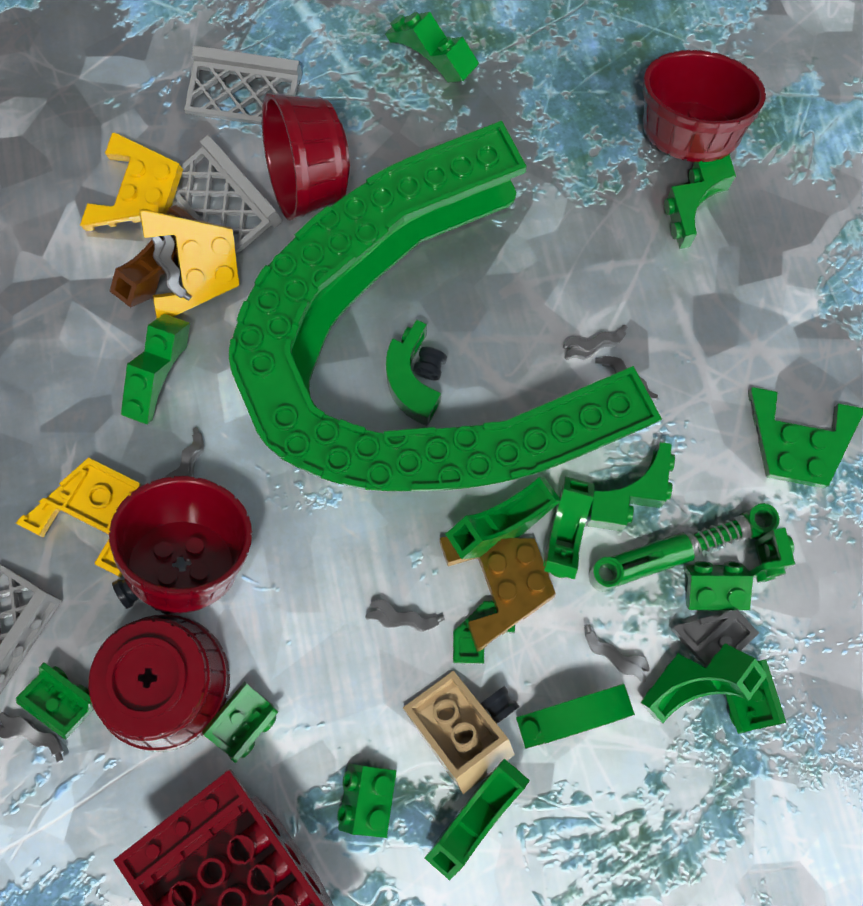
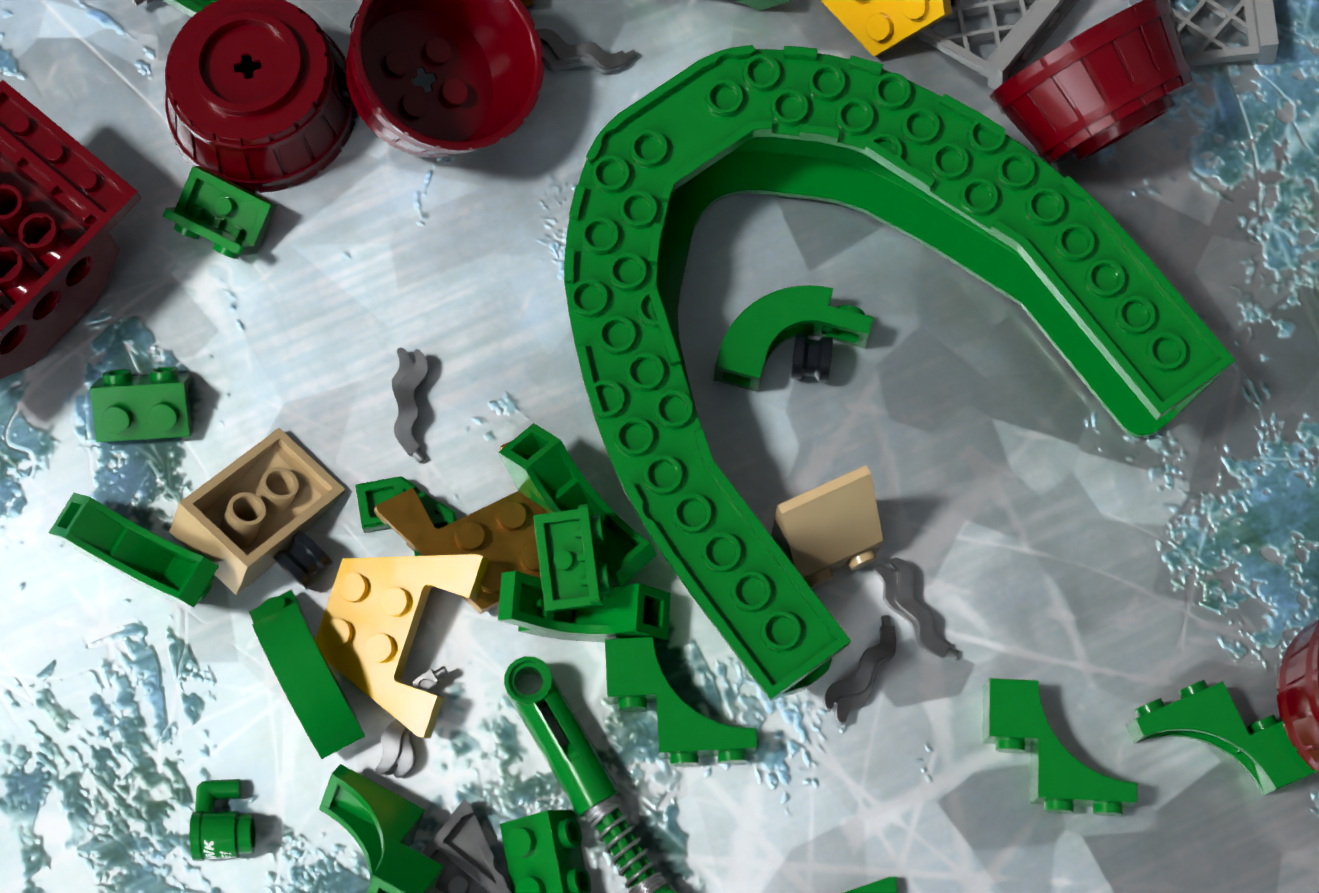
camera: 80 degrees right, 0 degrees up
none -> green piece [189,779,256,861]
none -> yellow wing [316,554,490,739]
none -> green bracket [533,504,611,613]
none -> tan slope [771,465,883,590]
none -> green arch [982,678,1137,816]

